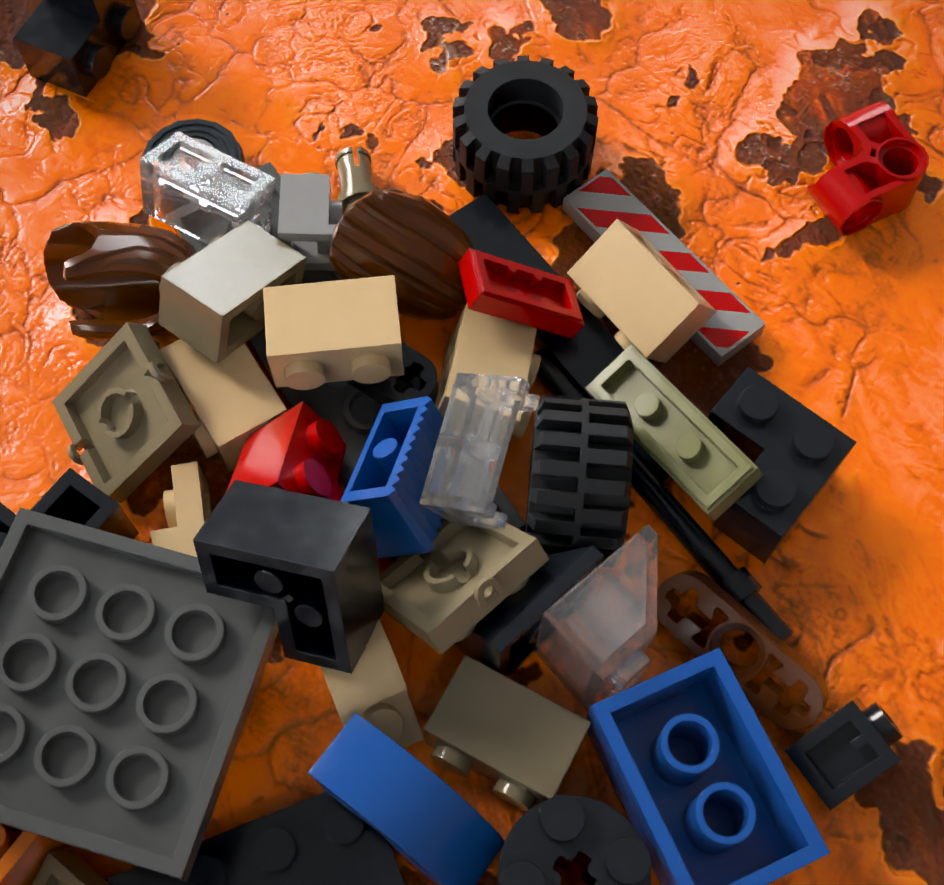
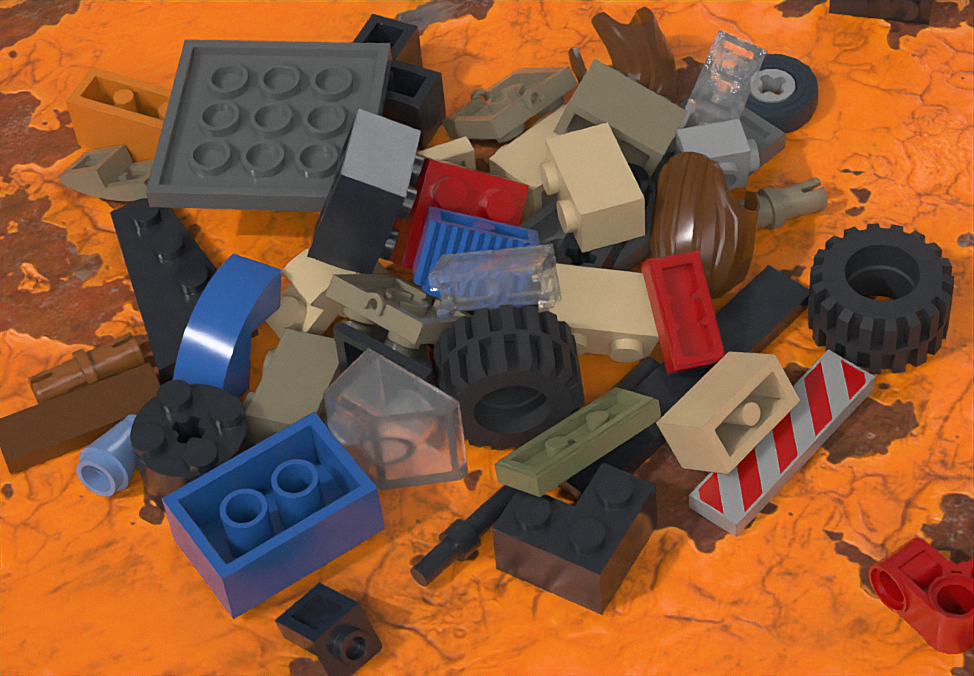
camera: 85 degrees right, 15 degrees down
reddish brown beam [654,570,828,730] -> none

